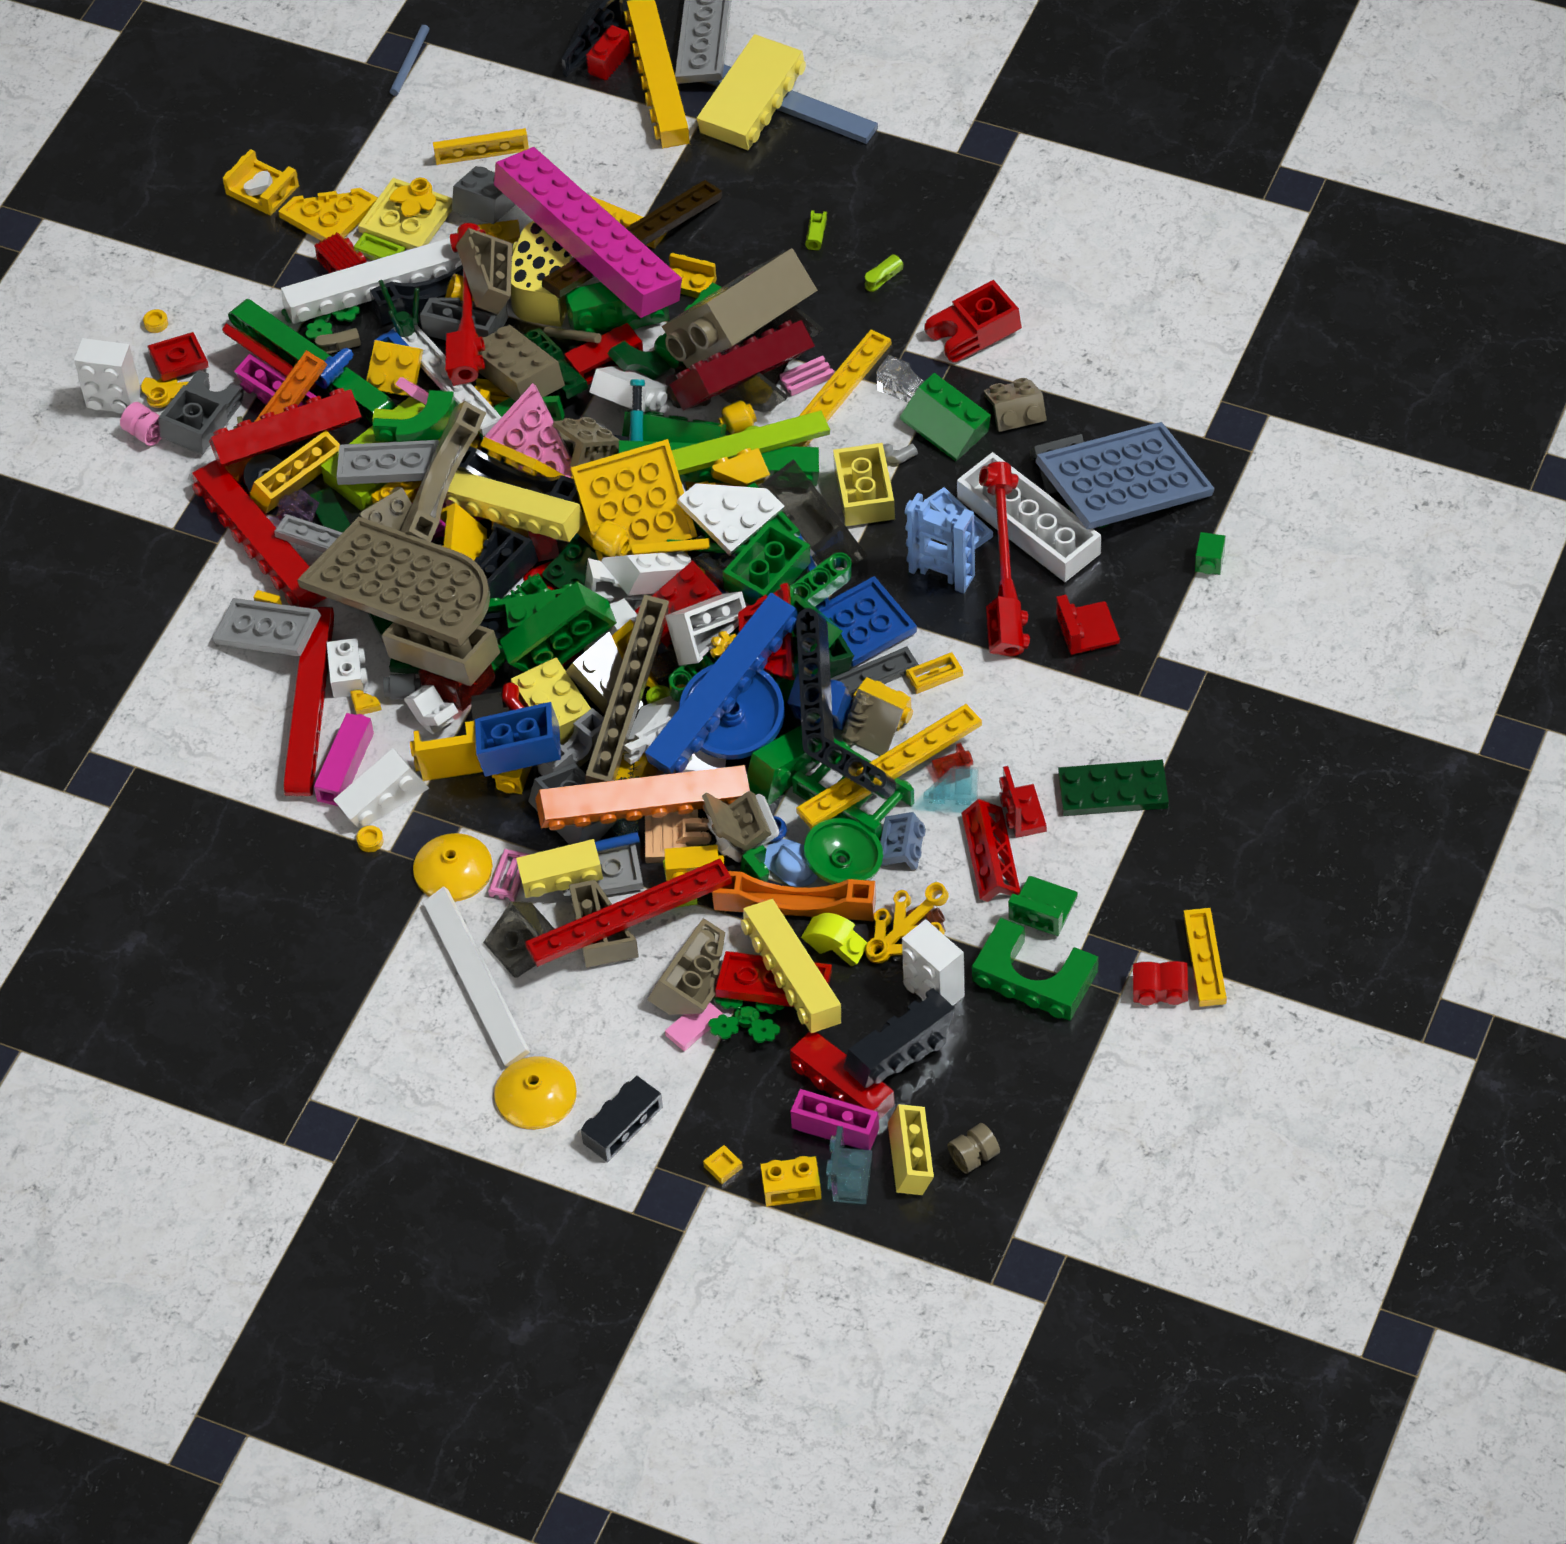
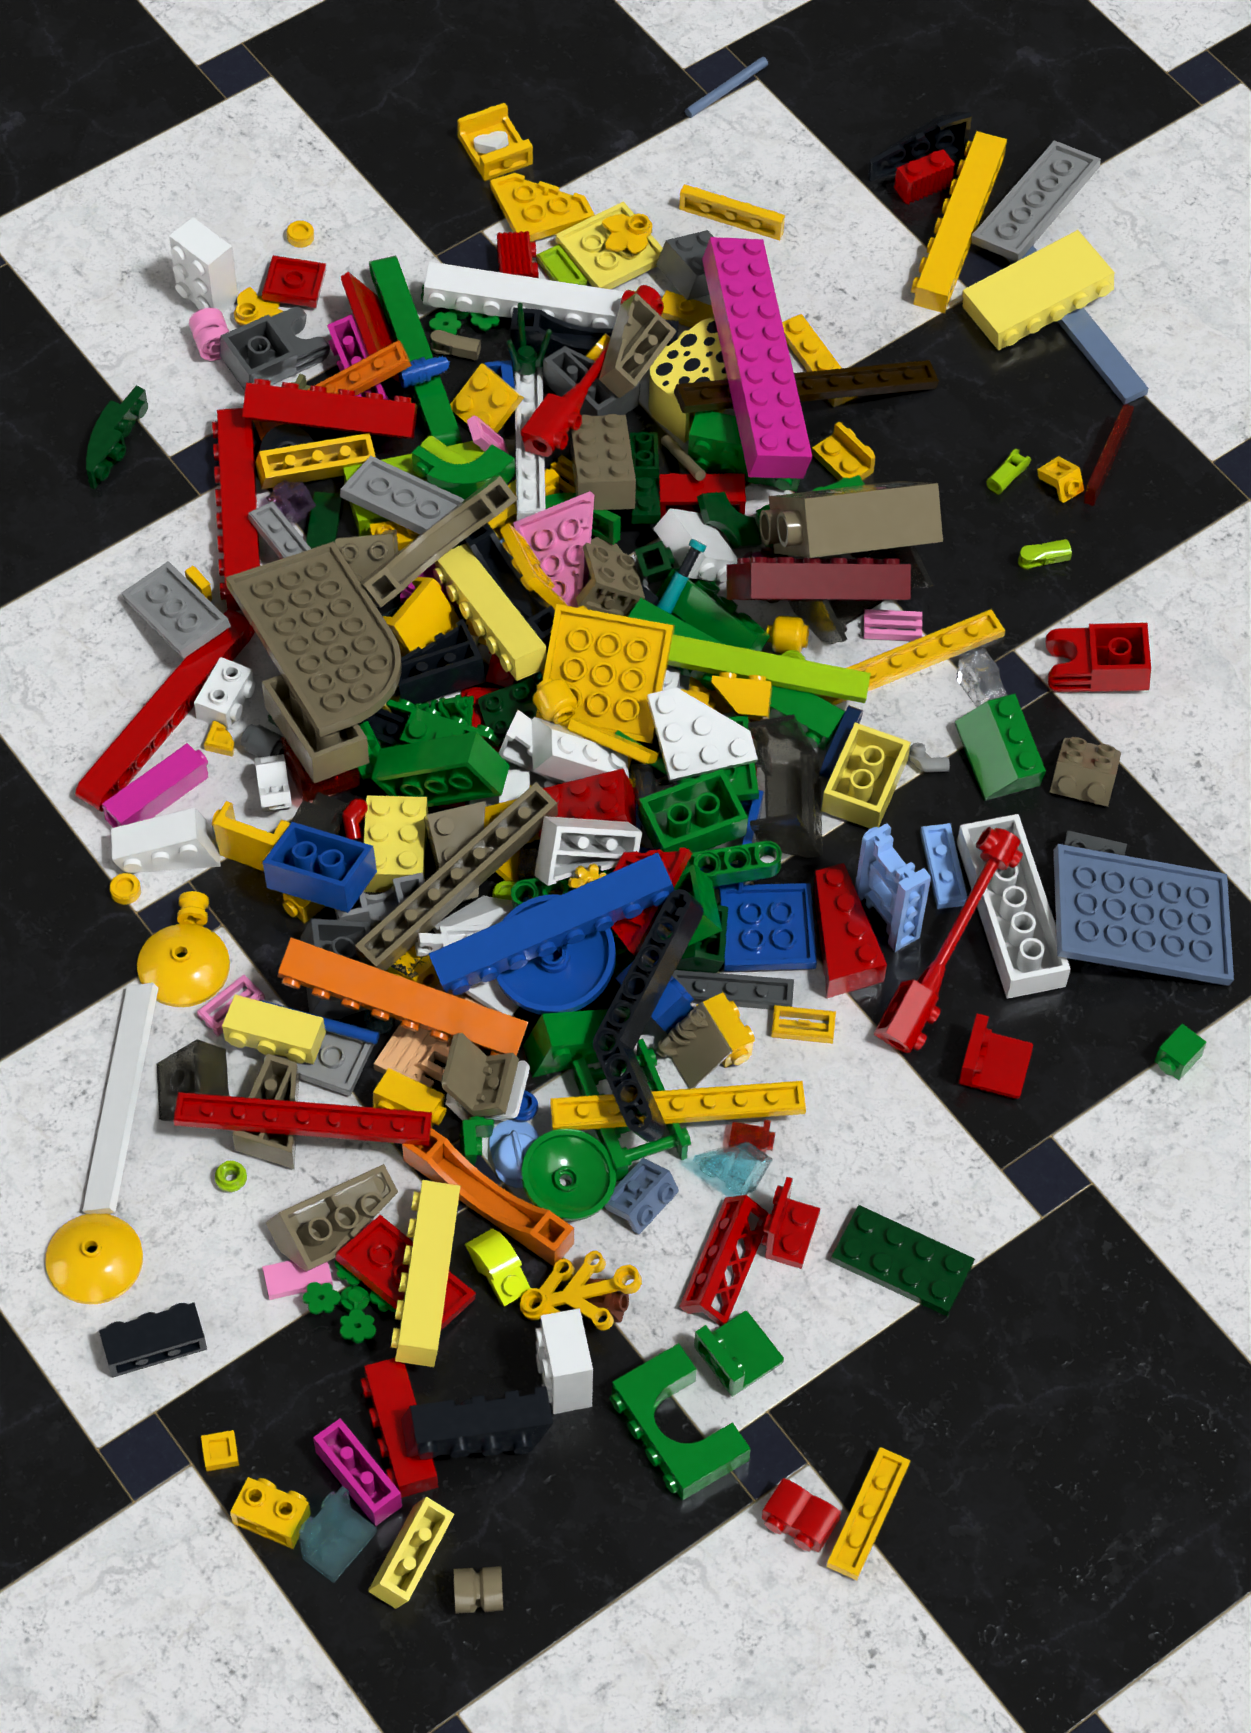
camera: 25 degrees right, 5 degrees up
none -> dark green slope [86,385,148,489]
none -> yellow wheel [177,891,209,926]
none -> lime plate [215,1161,247,1192]
none -> dark green brick [634,541,675,586]
none -> red wedge [813,863,887,998]
none -> dark blue beam [819,705,863,780]
none -> yellow bracket [1037,456,1084,503]
none -> clear red tile [1084,404,1134,506]

